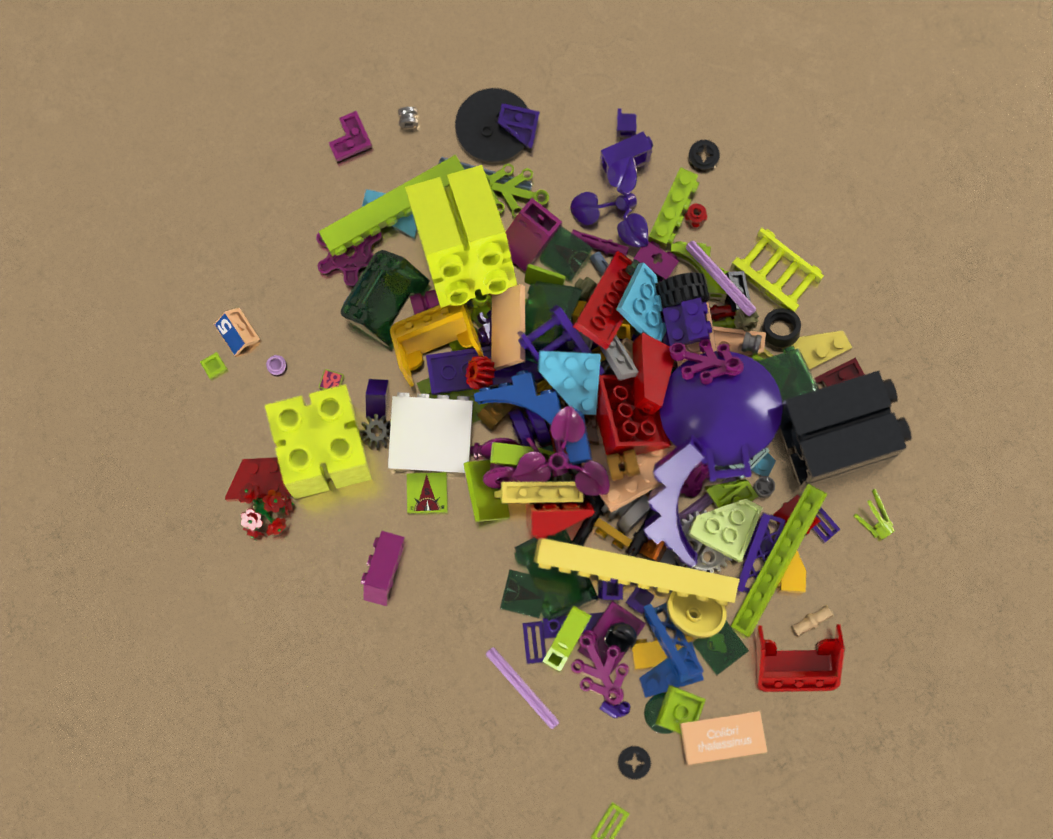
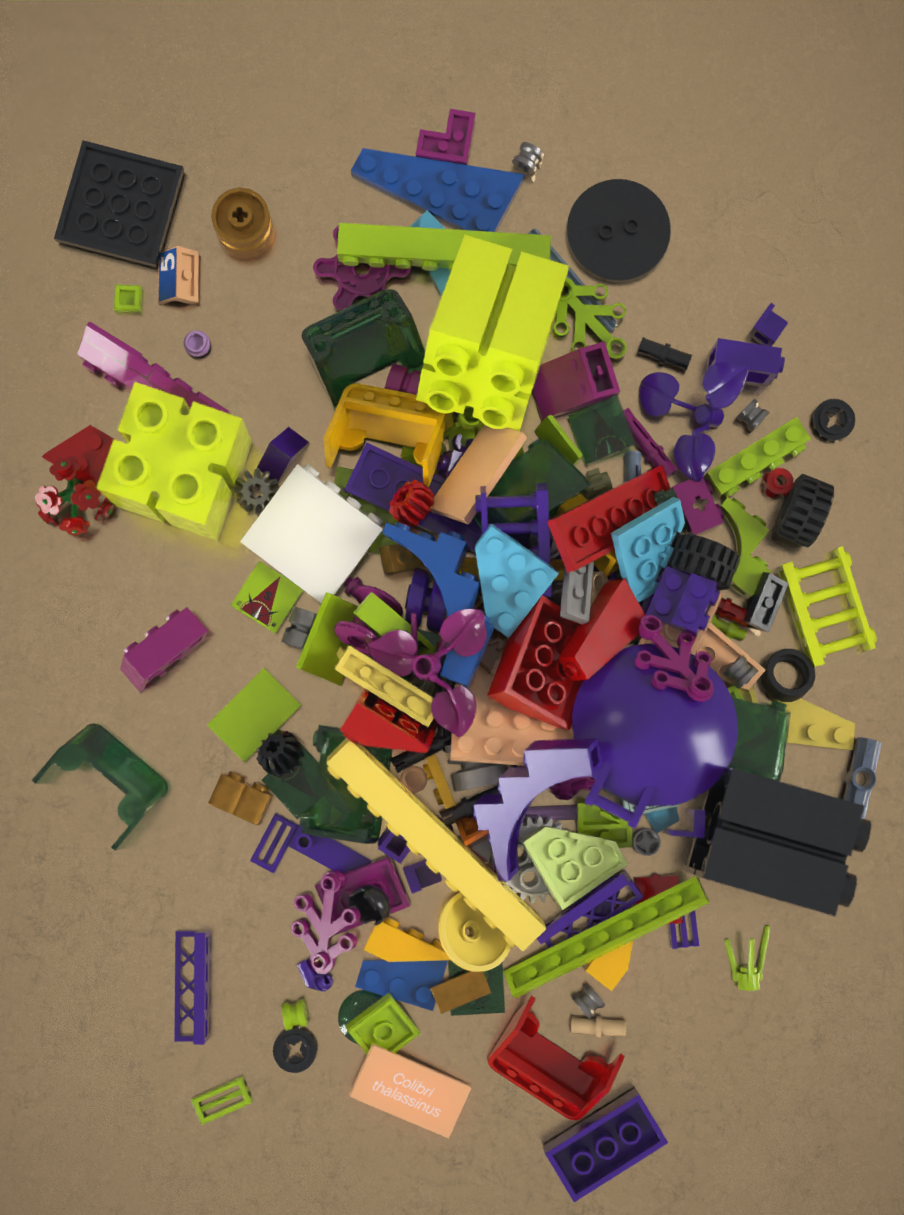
camera: 25 degrees right, 5 degrees up
tile [319,369,344,390] -> none
lavender axle [486,647,559,729] -> none
dark purple wing [497,103,540,149] -> none
lime slope [542,606,591,671] -> none
pearl gold wheel [606,449,640,481] -> none
blue fence [644,603,704,683] -> none
lavender axle [686,241,756,316] -> none
olive gear [734,308,759,332] -> none
dark red plate [806,357,865,391] -> none
none -> clear green windscreen [31,723,170,851]
none -> black plate [54,140,184,268]
none -> magenta wedge [78,321,231,414]
none -> dark purple fence [174,930,209,1045]
none -> lime tile [207,668,302,763]
none -> pearl gold brick [208,771,273,825]
none -> pearl gold wheel [211,187,273,255]
none -> black gear [256,729,303,777]
none -> flat silver wheel [281,606,317,650]
none -> lime wheel [281,999,308,1031]
none -> blue wing [351,148,525,232]
none -> light nougat tile [400,766,427,793]
none -> pearl gold tile [430,971,491,1014]
none -> dark purple brick [543,1088,668,1202]
none -> flat silver wheel [572,984,606,1019]
none -> black pin [637,337,693,371]
none -> dark purple panel [664,808,706,838]
none -> flat silver wheel [736,398,770,432]
none -> black tyre [776,474,834,548]
none -> sand blue piece [843,737,882,819]

